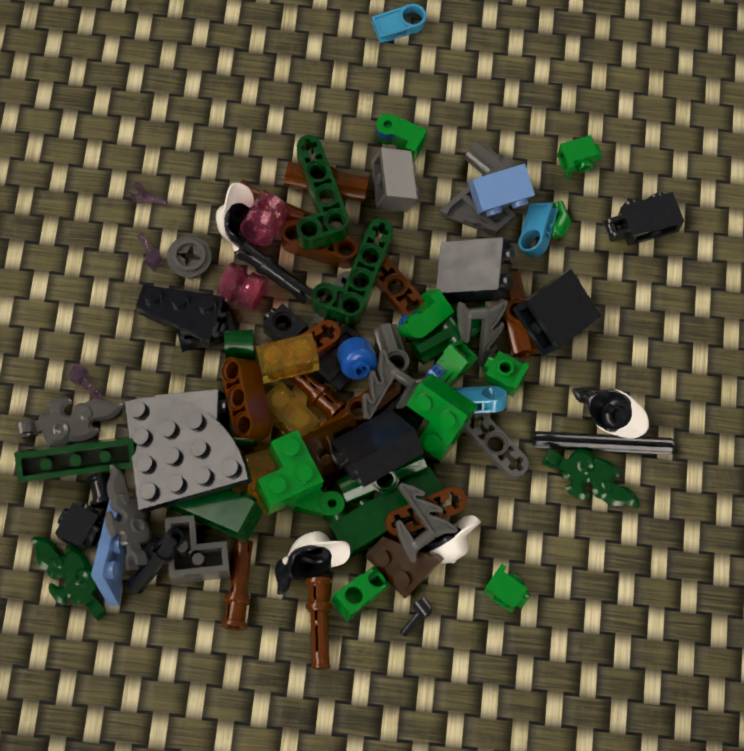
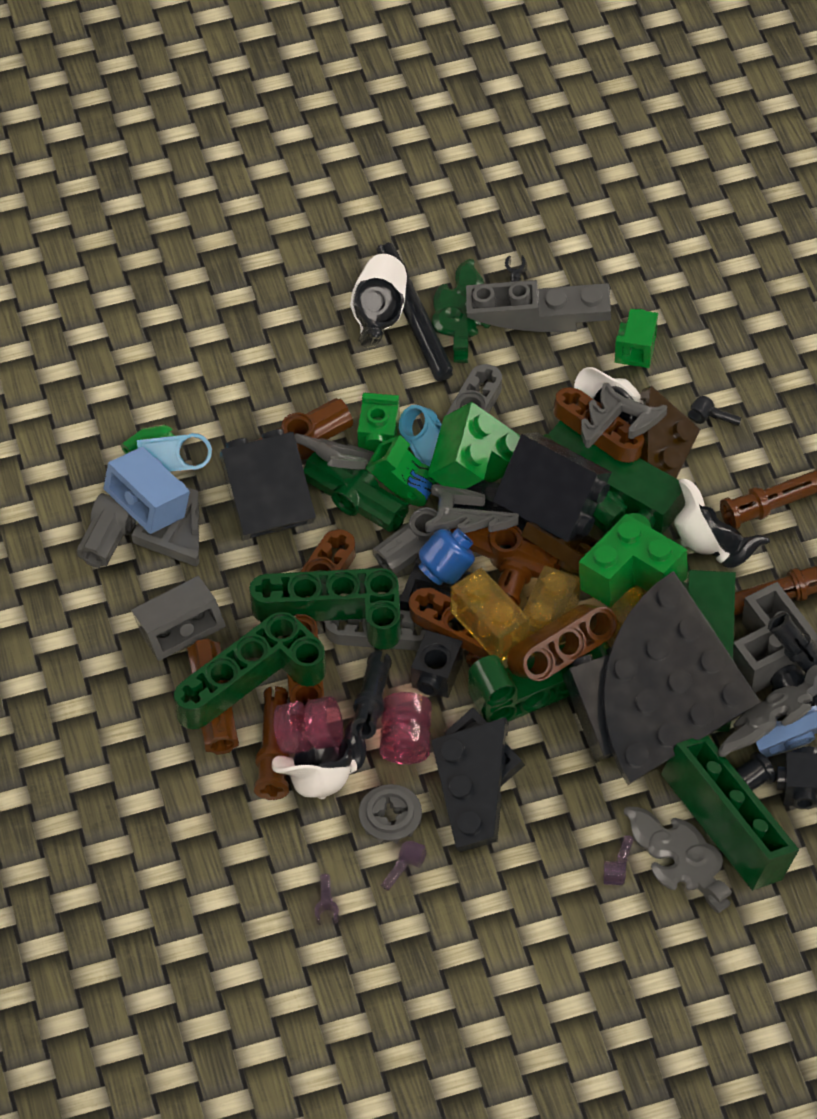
camera: 105 degrees left, 15 degrees down
green leg [331,566,391,622] -> none
green leg [376,114,427,162] -> none
green leg [398,289,455,338] -> none
black brick [512,269,601,356] -> none
green brick [557,135,602,179] -> none
black brick [603,192,684,246] -> none
none -> dark grey slope [466,280,611,332]
none -> black hand [505,255,528,282]

